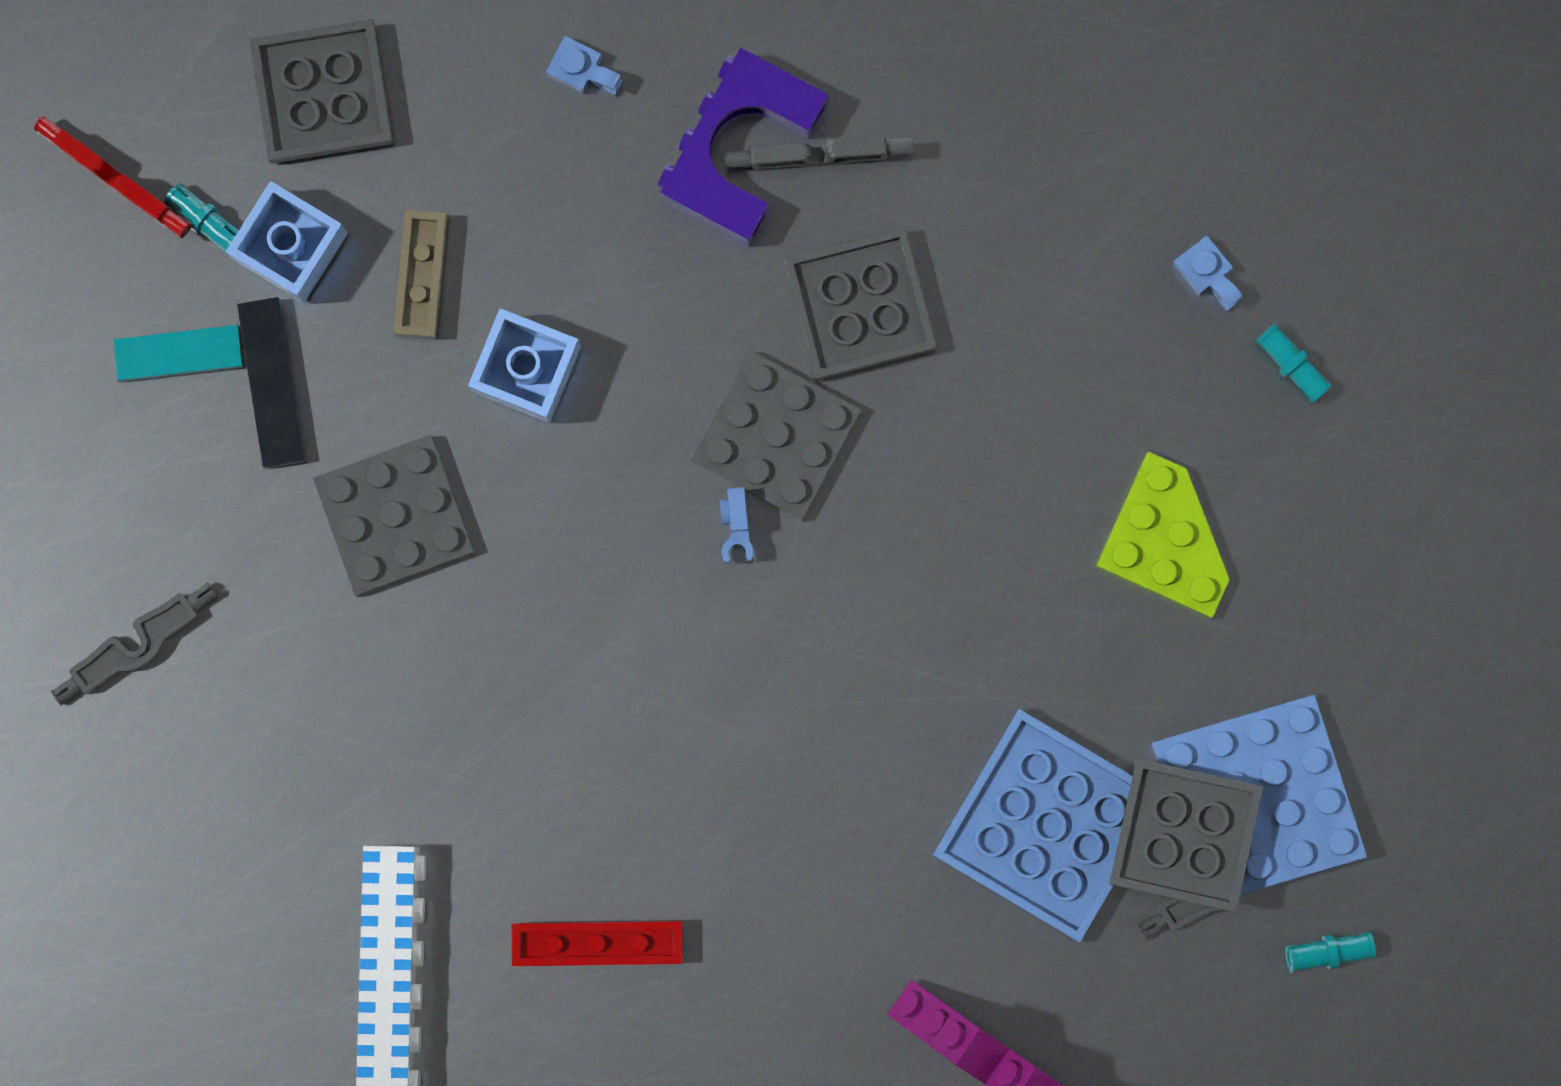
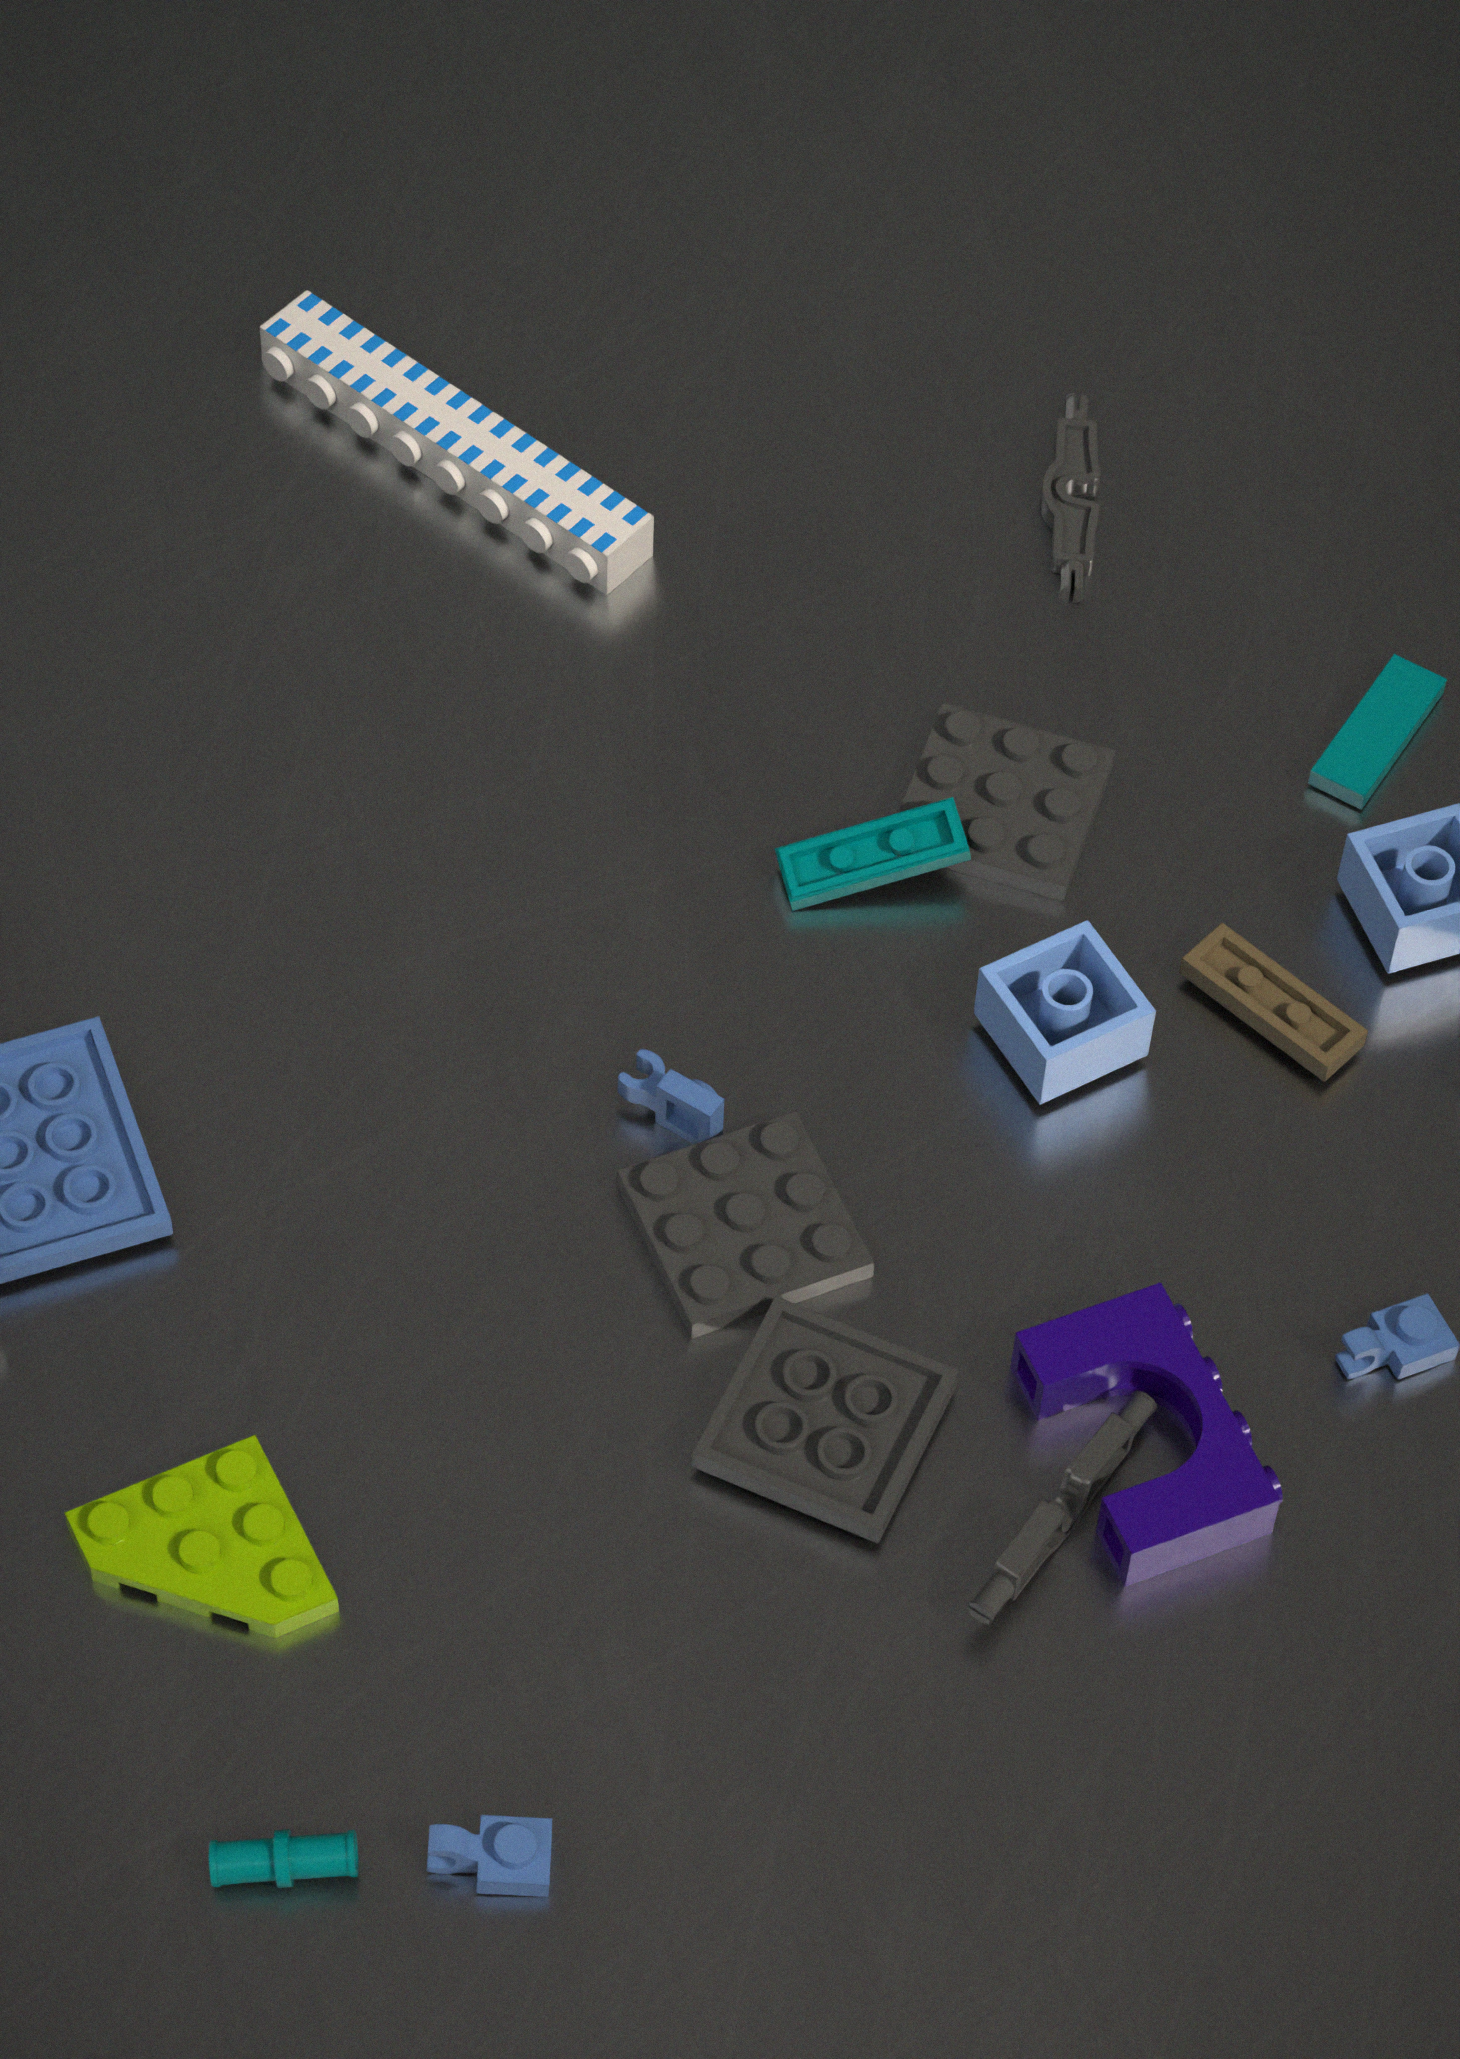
camera: 120 degrees right, 30 degrees down
black tile [237,297,306,469] -> none
red plate [511,921,683,966] -> none
none -> teal tile [774,797,971,911]

